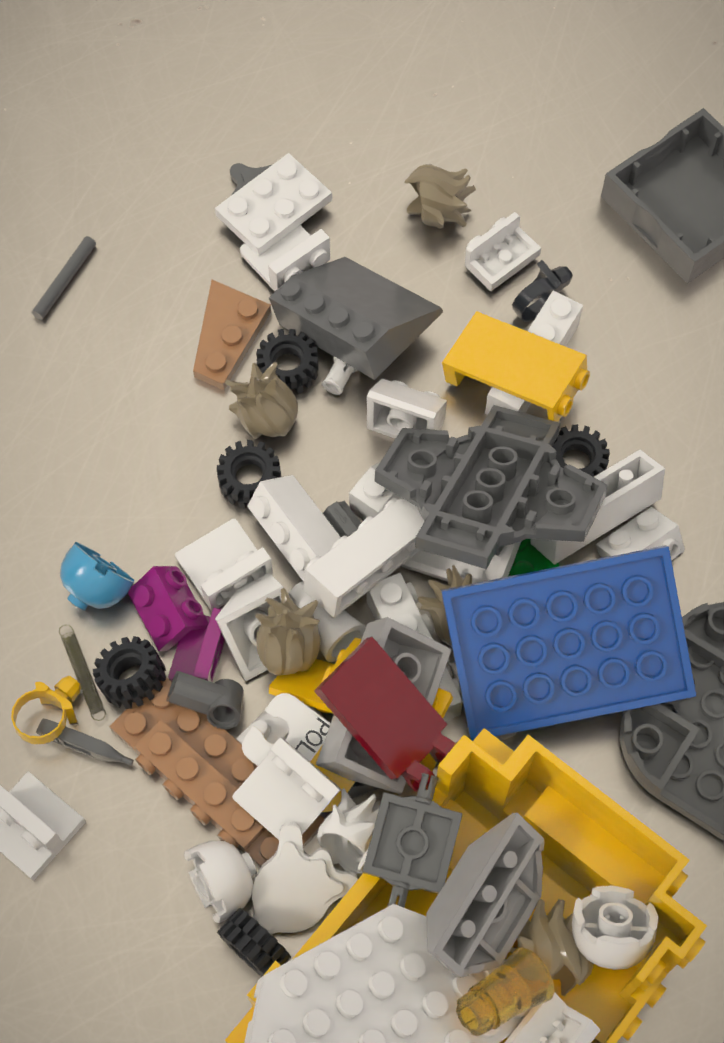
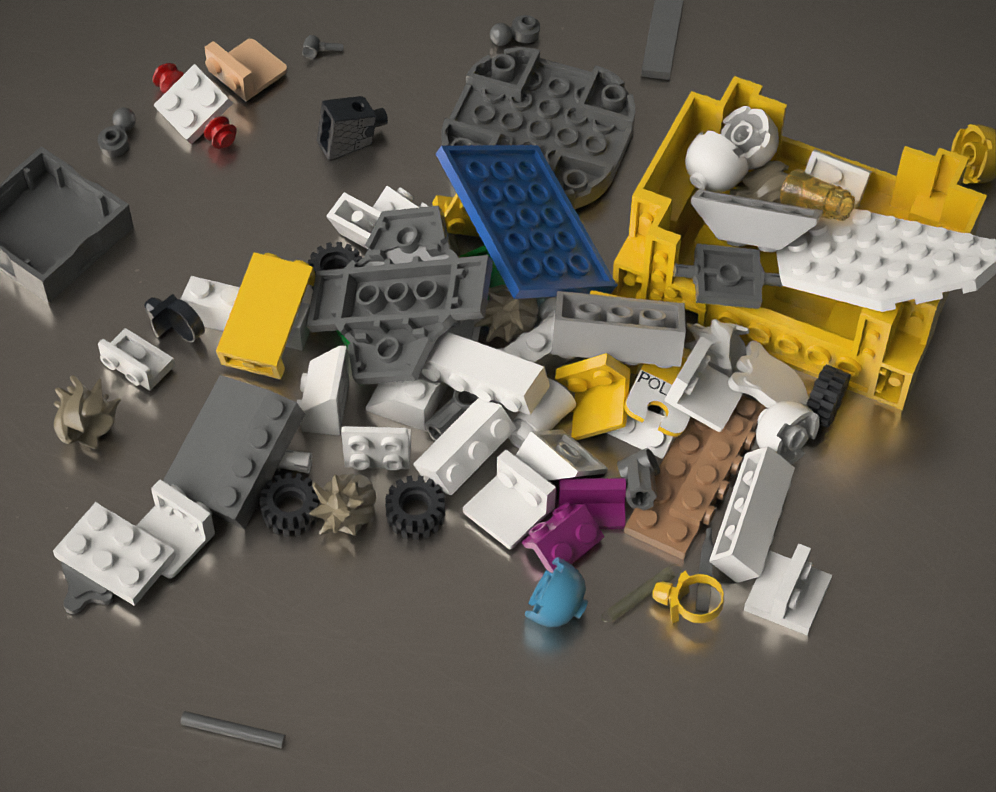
camera: 105 degrees left, 10 degrees down
black tyre [93,636,166,709] -> none
medium nougat wing [193,280,271,390] -> none
dark tan hair [255,588,321,675] -> none
dark red tile [314,636,456,792] -> none
none -> white bracket [341,426,411,470]
none -> white cylinder [685,131,749,192]
none -> white brick [709,446,795,583]

